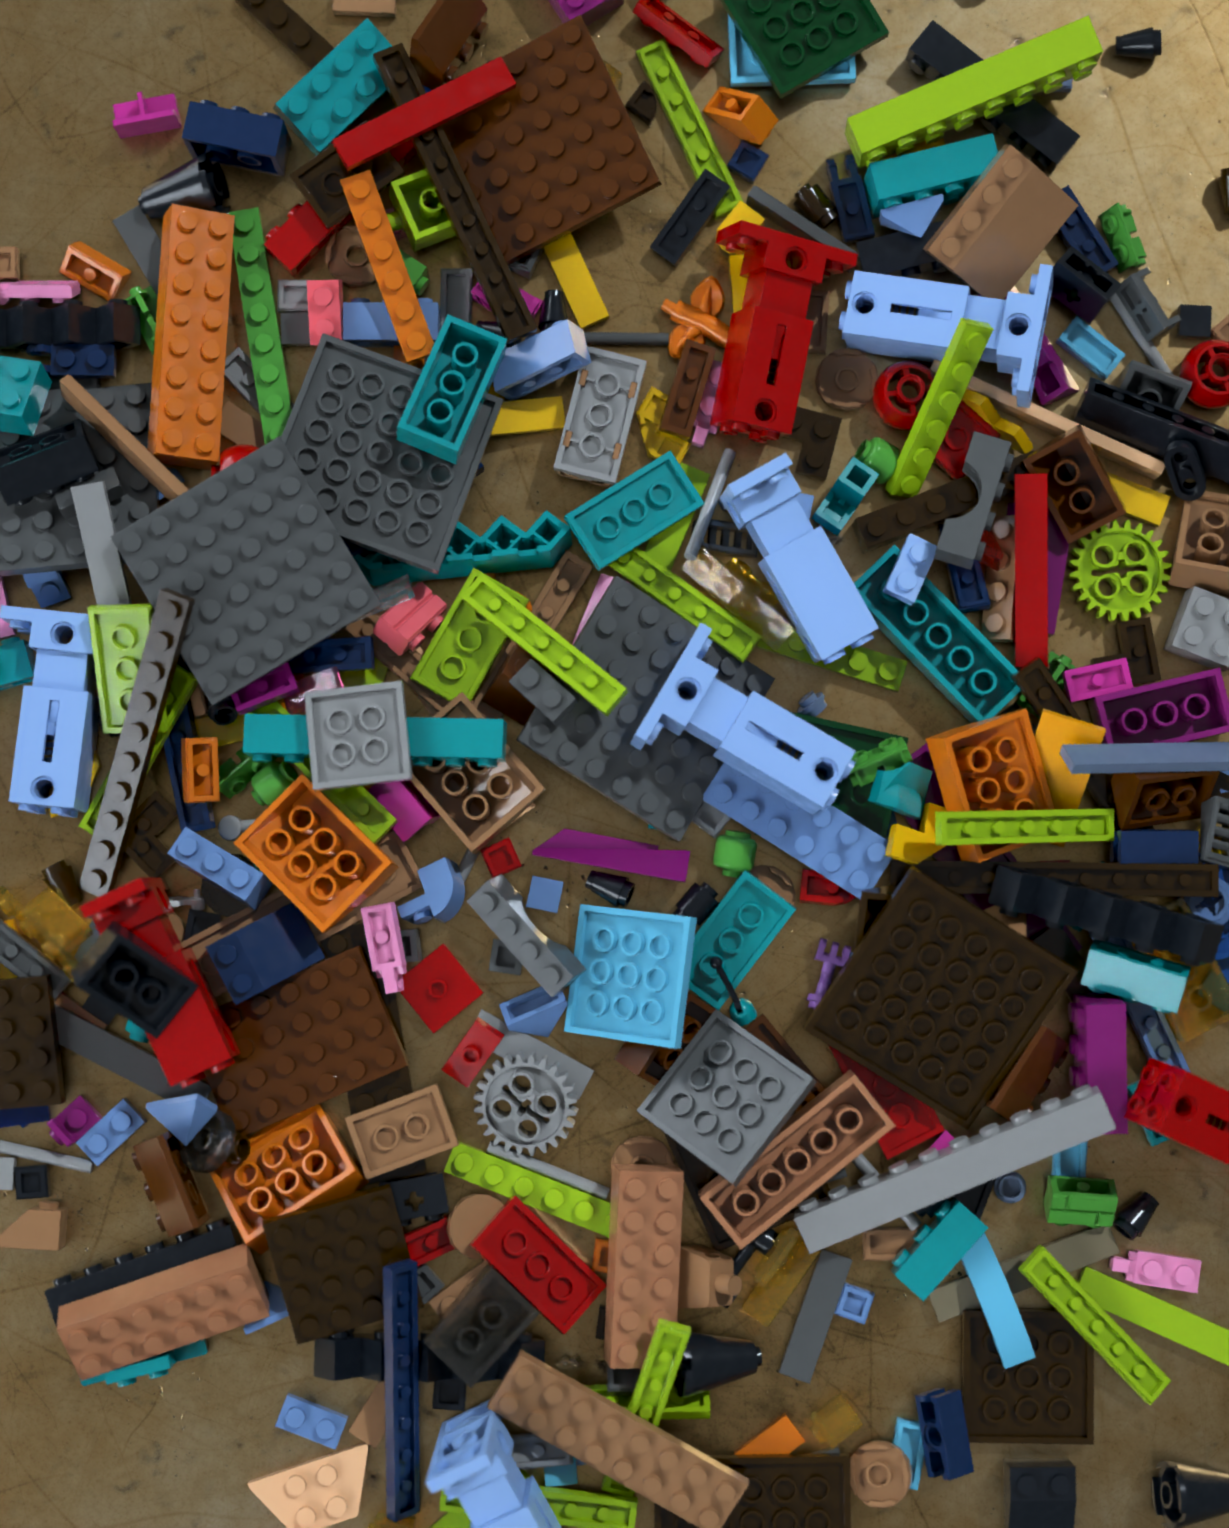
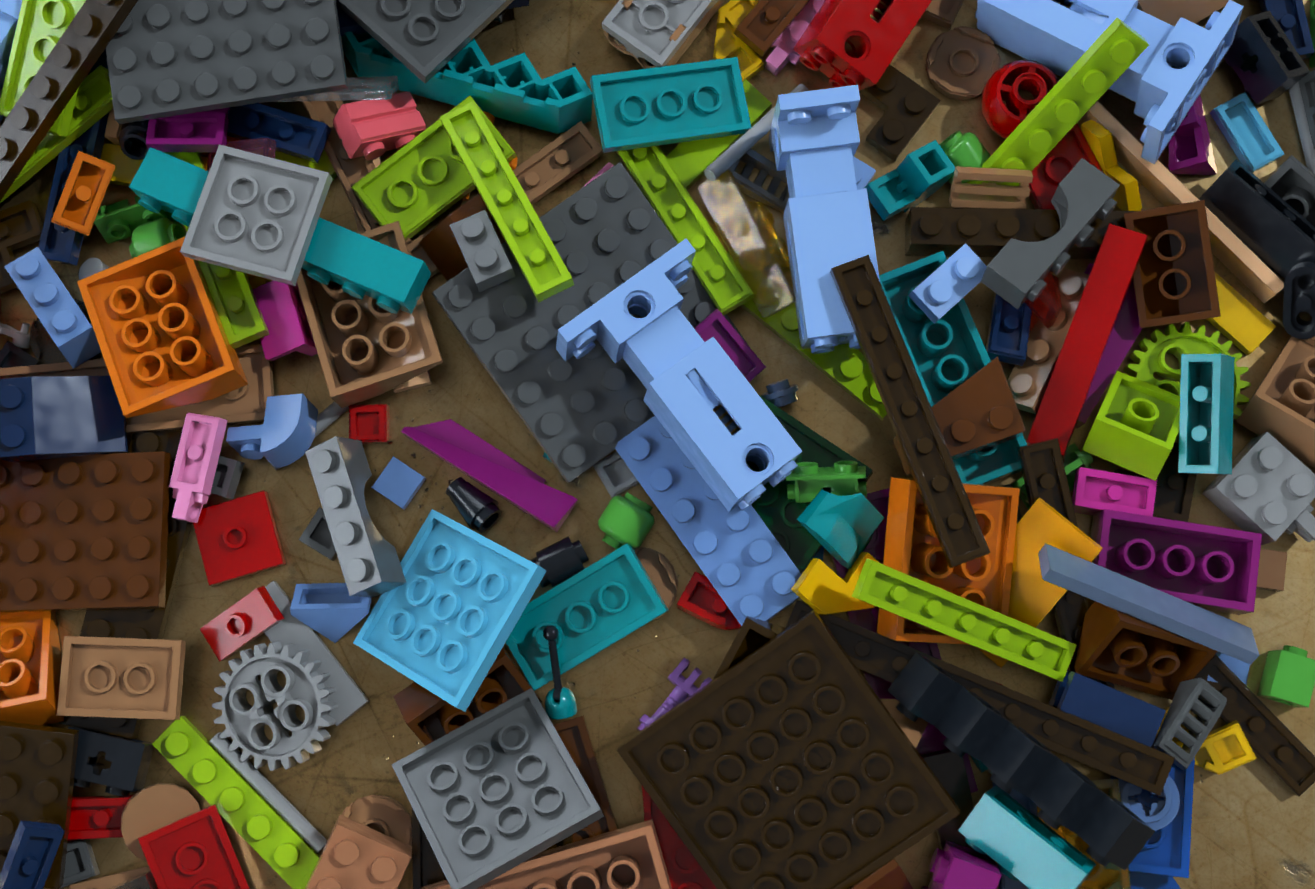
camera: 30 degrees right, 5 degrees down
none -> magenta tile [694,309,766,382]
none -> dark brown tile [830,255,990,568]
none -> reddish brown wedge [893,357,1026,476]
none -> medium nougat tile [948,166,1033,209]
none -> lime slope [1082,371,1180,481]
none -> teal brick [1178,354,1235,475]

